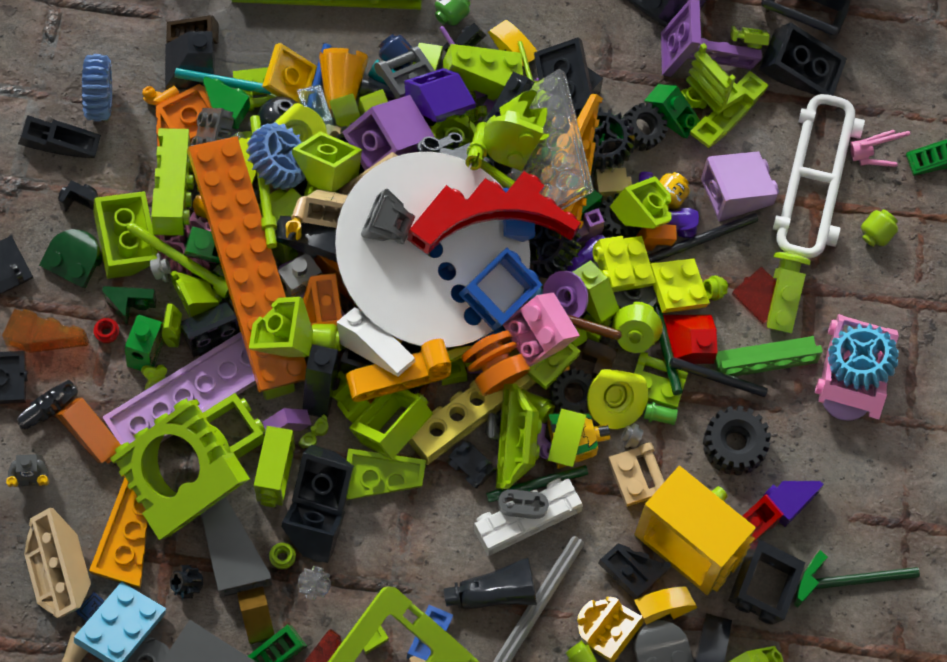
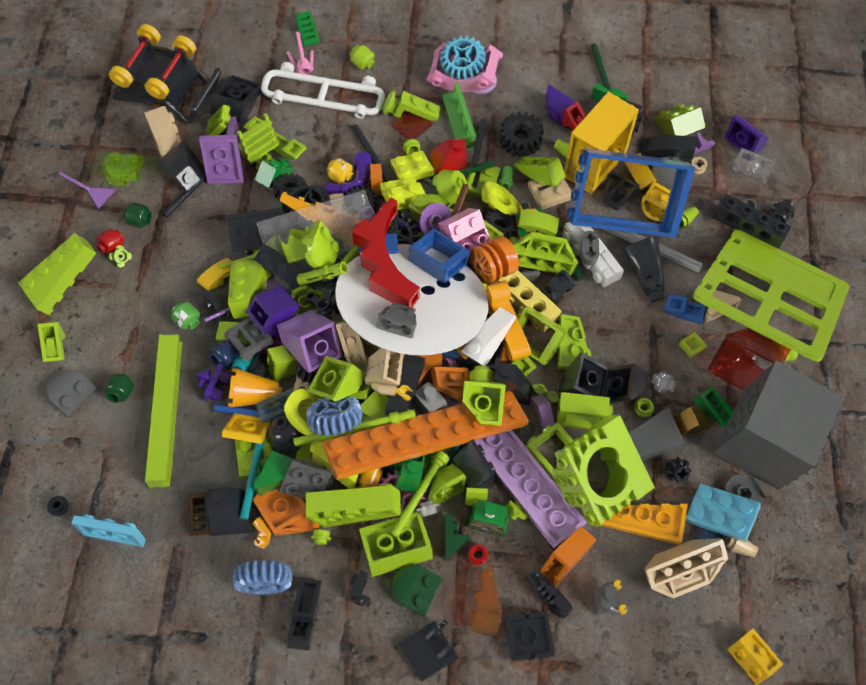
camera: 90 degrees left, 5 degrees down
lime slope [329,93,360,128] -> none
lime slope [610,176,671,229] -> none
flat silver plate [621,423,643,449] -> none
lavender slope [701,151,779,222] -> none
none -> dark purple hips [196,363,231,401]
none -> lime plate [311,530,331,545]
none -> lime slope [513,156,566,187]
none -> blue window [567,148,696,238]

